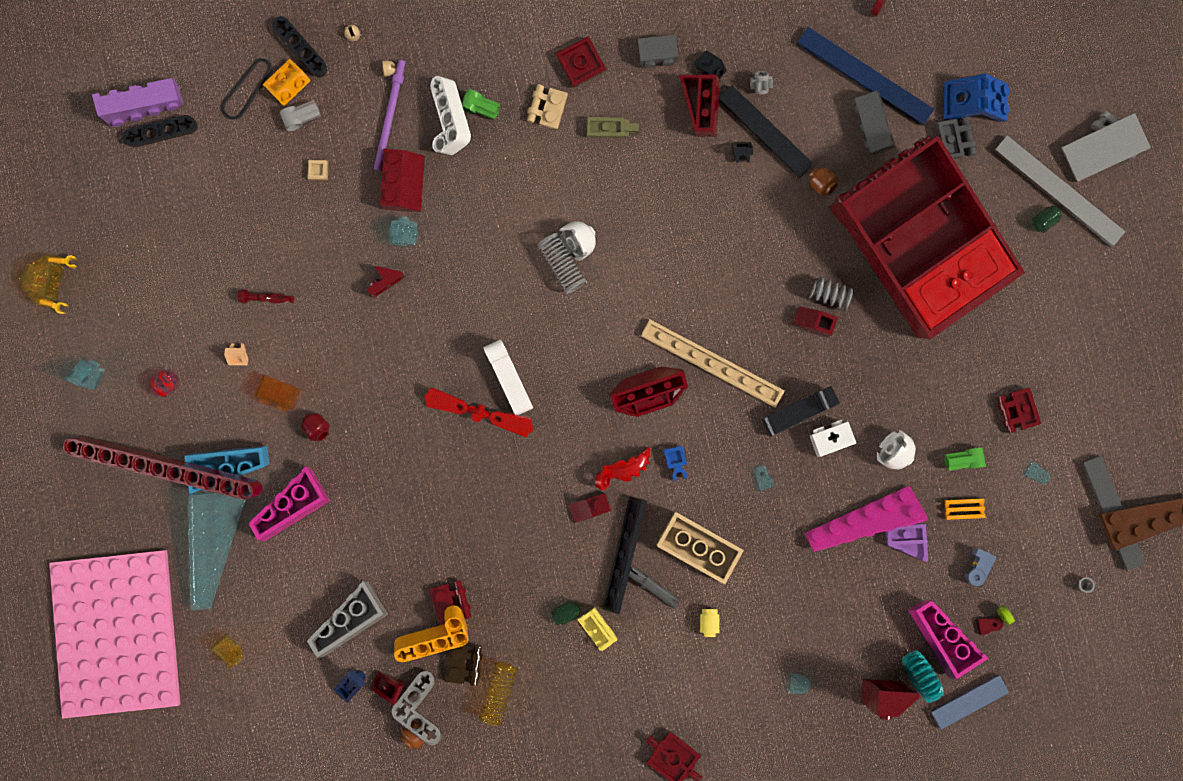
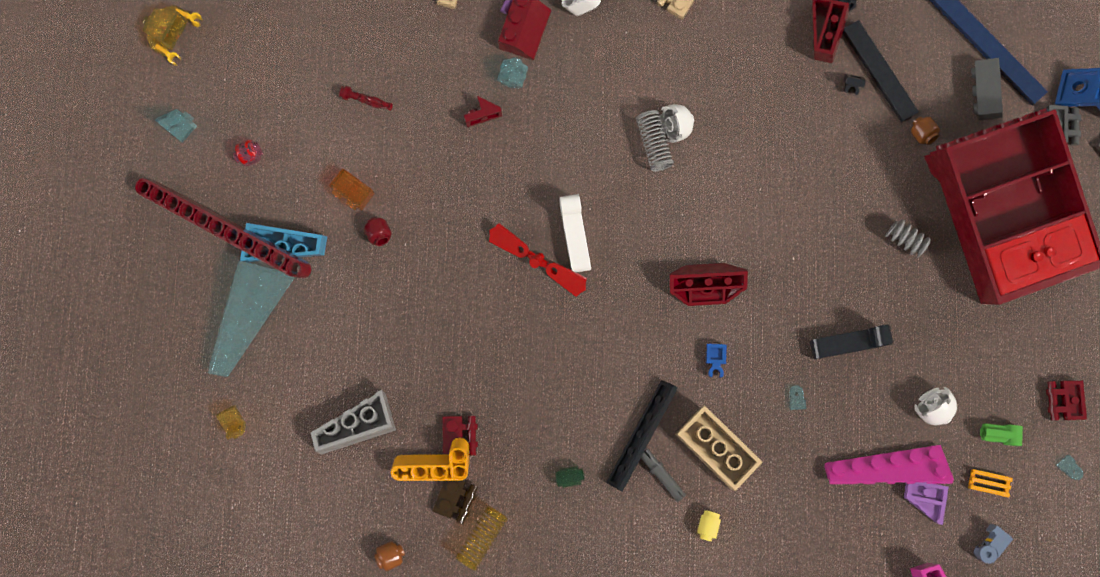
camera: 15 degrees right, 5 degrees down
bright pink plate [49,550,180,718] -> none
light nougat tile [224,344,248,365] -> none
dark pink wedge [249,466,330,542] -> none
dark blue tile [334,669,366,703] -> none
dark red slope [371,671,406,705] -> none
light grey beam [392,671,441,745] -> none
dark red slope [569,493,611,523] -> none
light yellow hinge [577,607,618,651] -> none
olive hinge [586,117,639,138] -> none
red plant [595,447,651,491] -> none
tan tile [640,319,785,408] -> none
light grey gear [750,71,773,94] -> none
dark red slope [792,306,838,338] -> none
white brick [809,420,856,457] -> none

